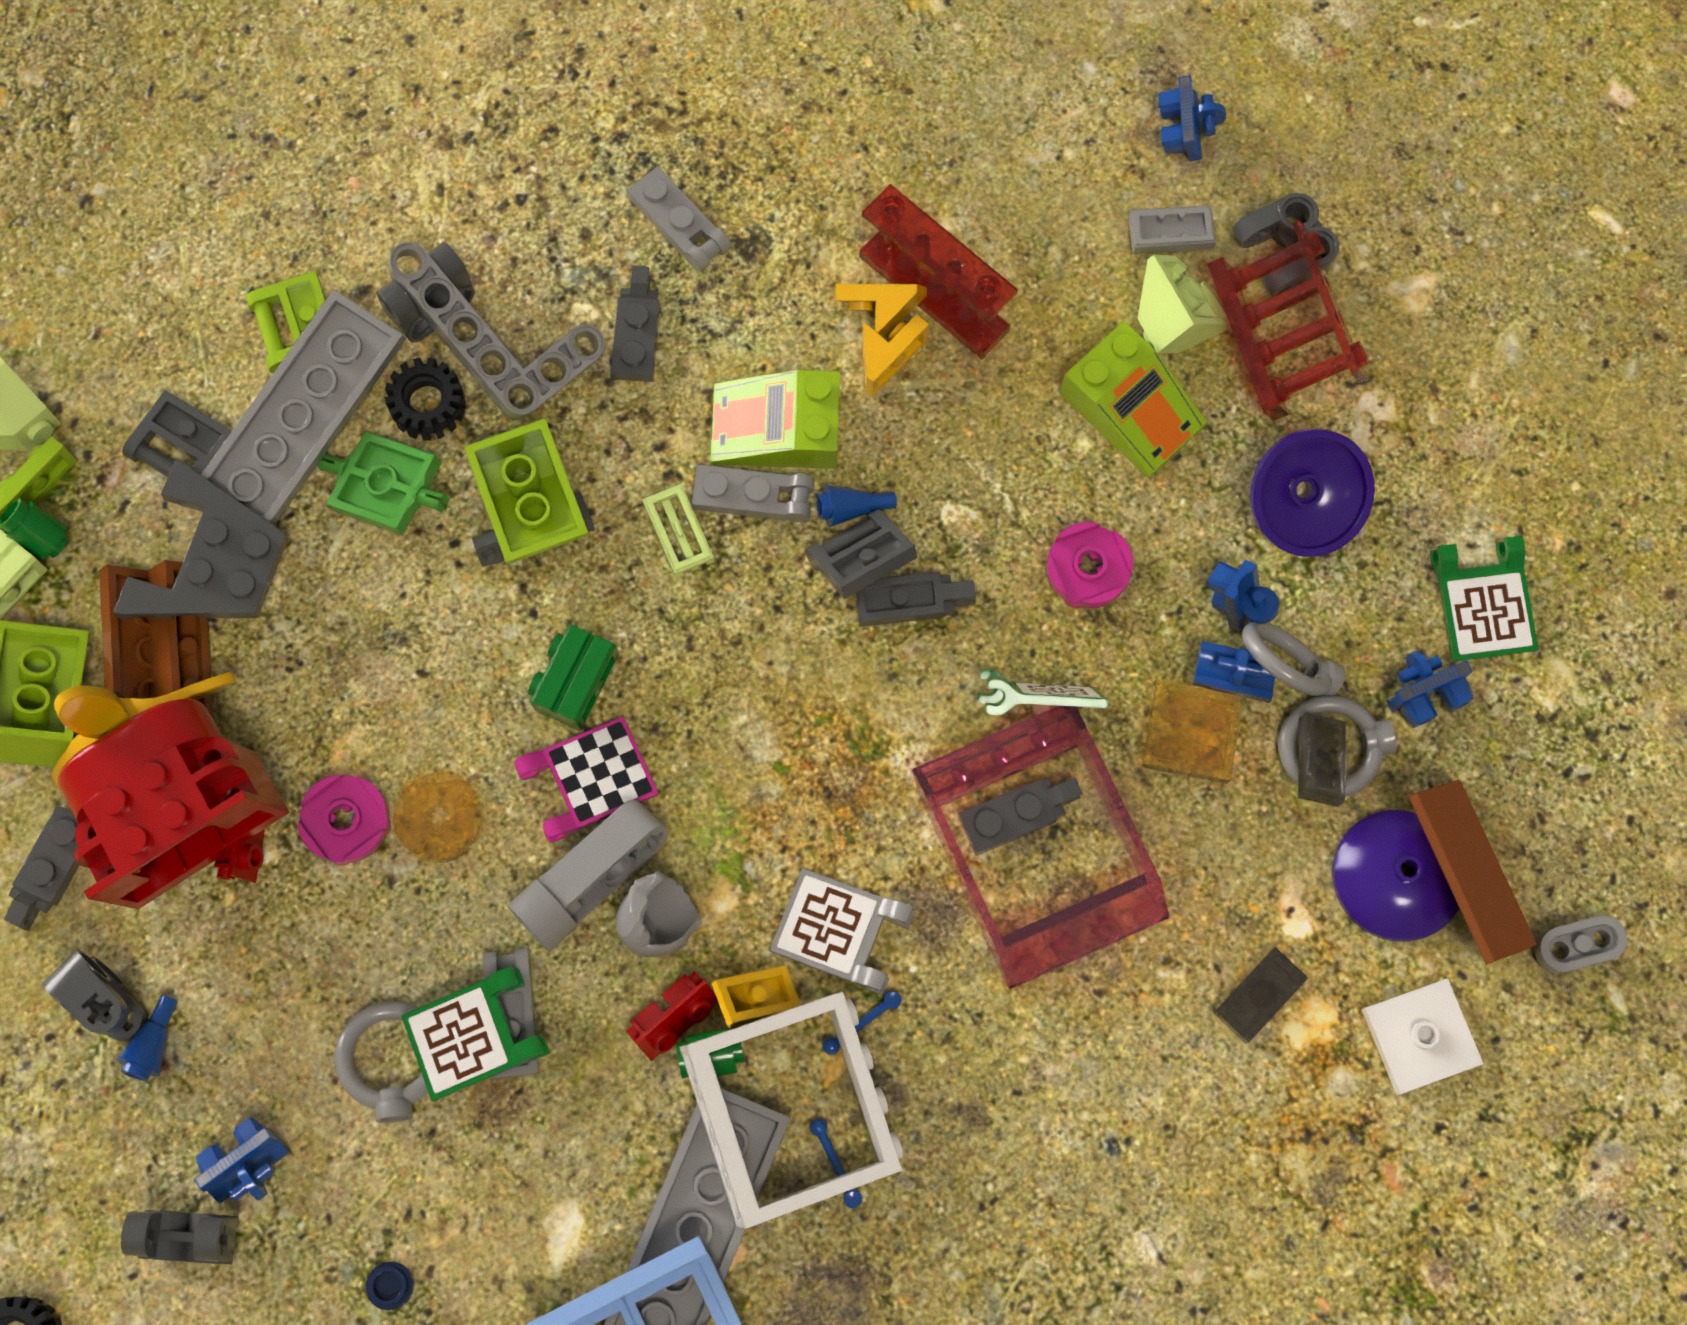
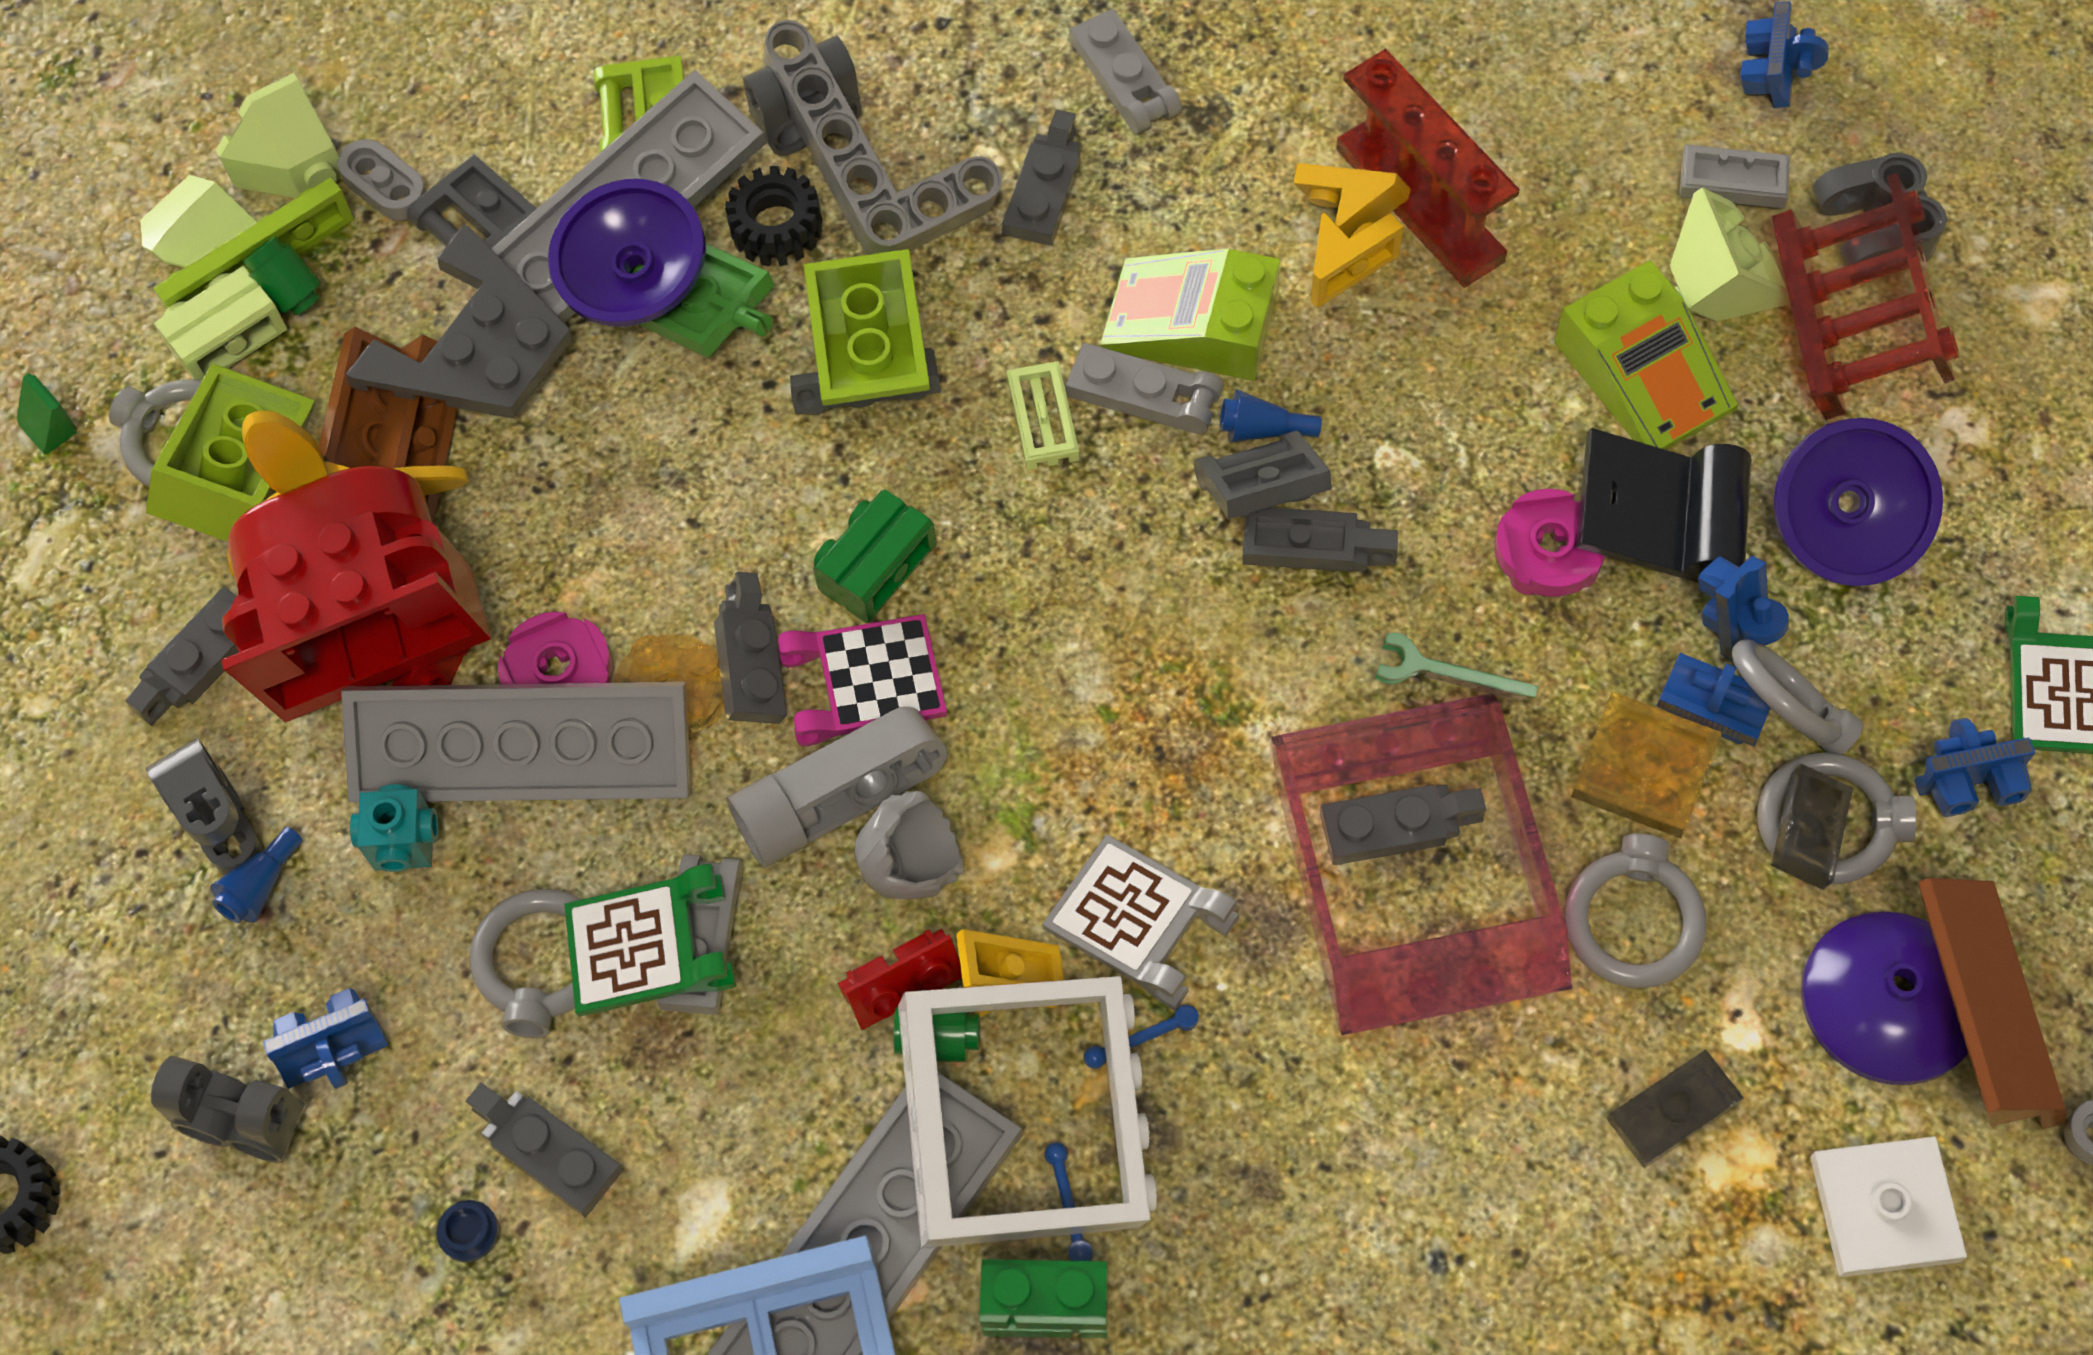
camera: 20 degrees right, 10 degrees down
none -> light grey plate [337,139,427,220]
none -> light grey plate [341,682,691,802]
none -> teal brick [350,784,439,872]
none -> dark grey hinge [465,1082,624,1218]
none -> dark purple dish [548,179,706,327]
none -> dark grey hinge [714,571,787,724]
none -> green brick [979,1259,1108,1339]
none -> light grey piece [1565,834,1707,988]
none -> black door [1576,428,1752,584]

